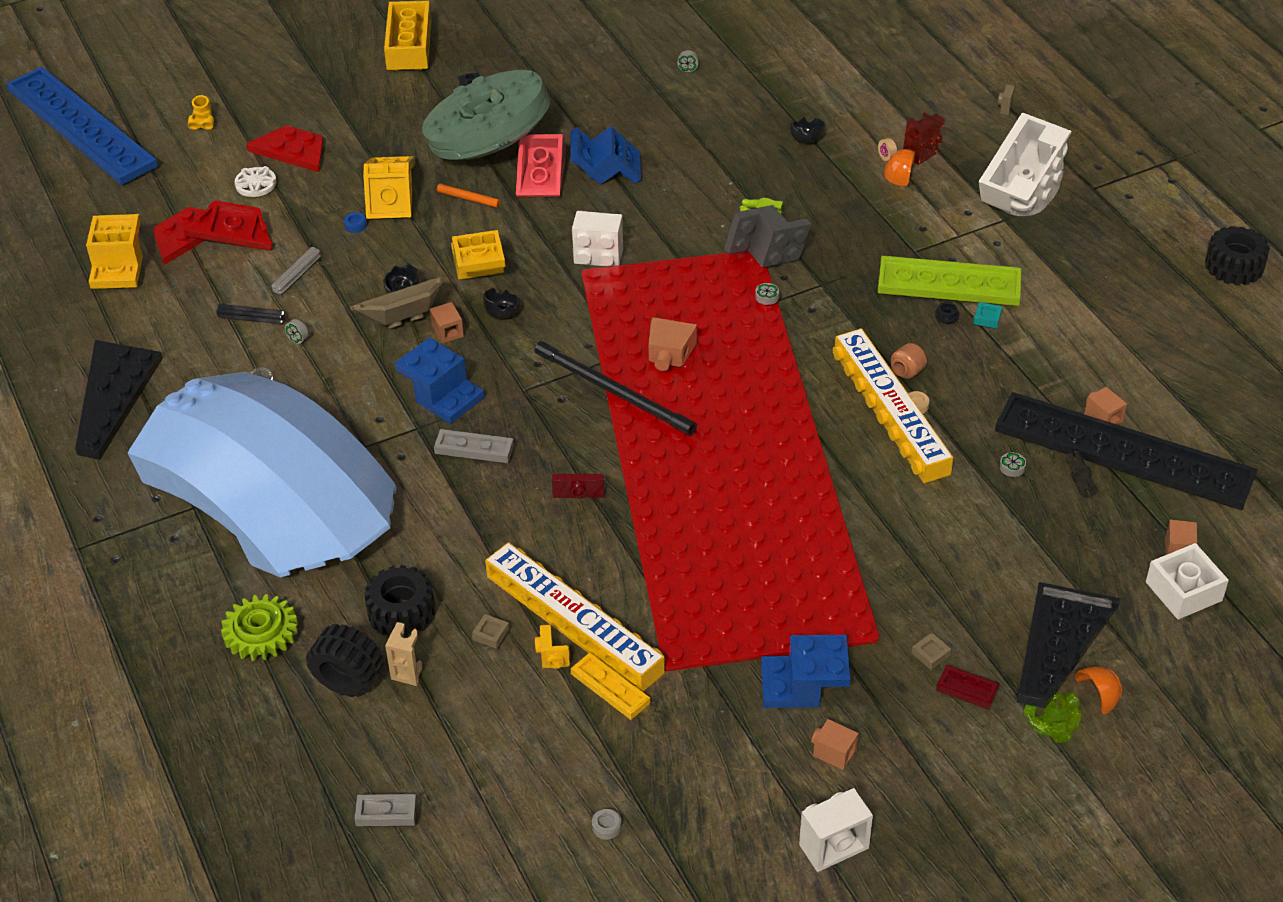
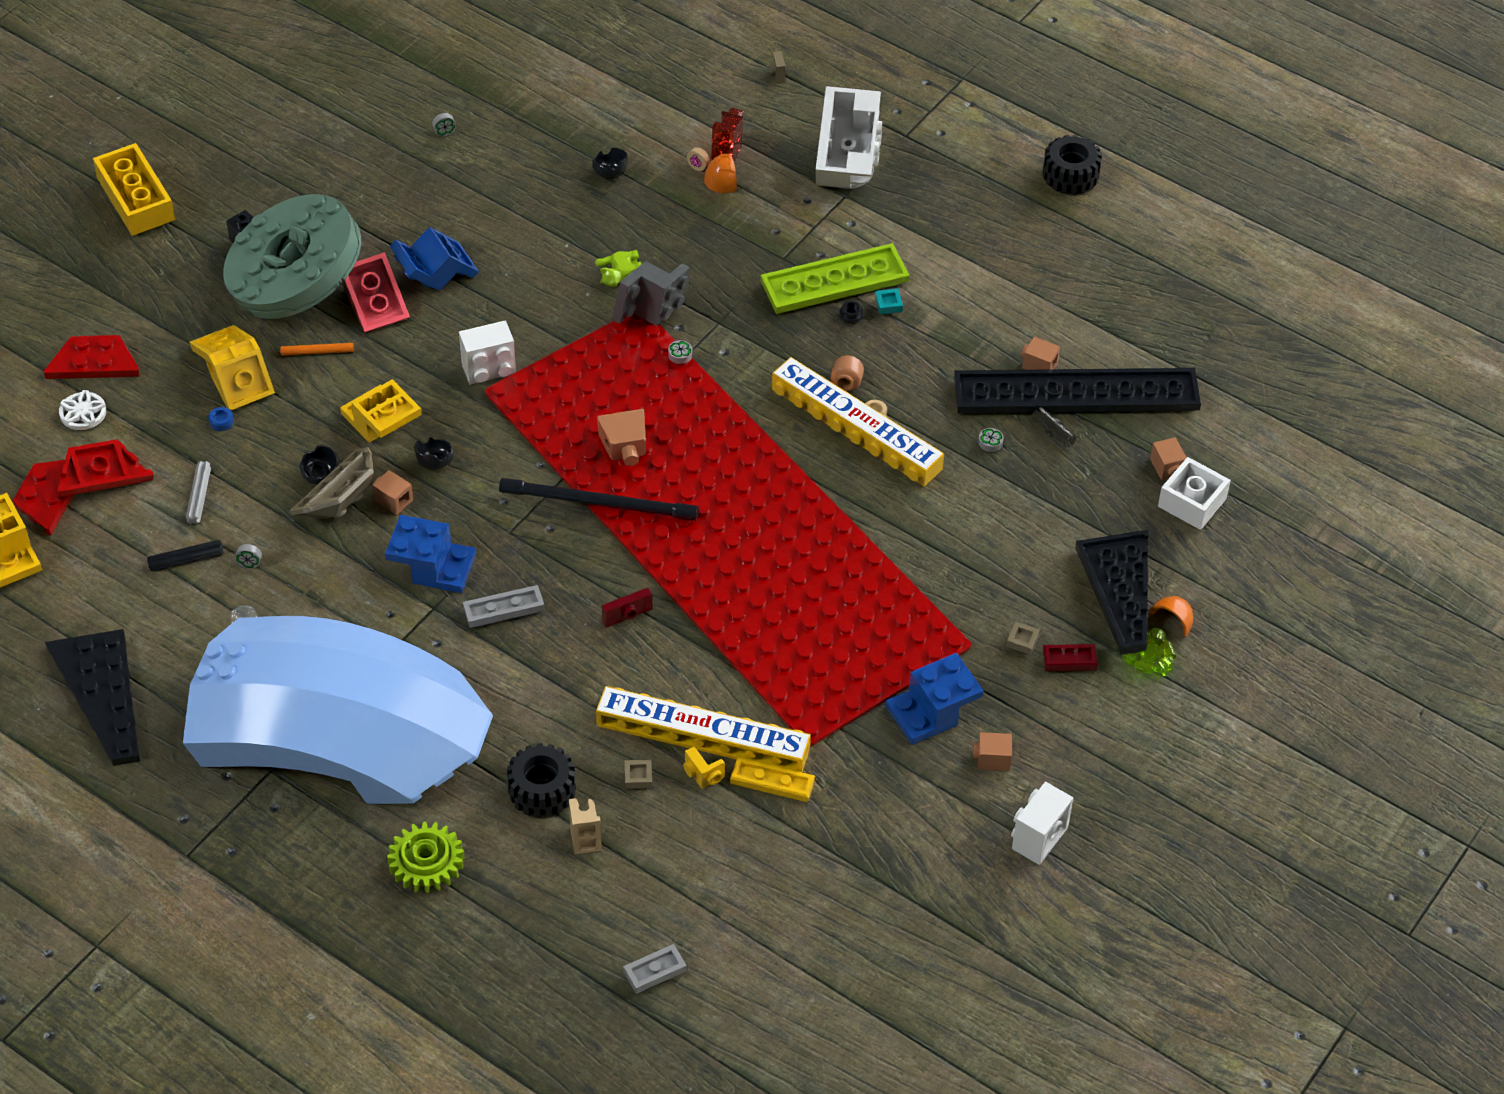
camera: 30 degrees left, 5 degrees up
black tyre [306,624,384,697] -> none
light grey tile [592,809,622,840] -> none

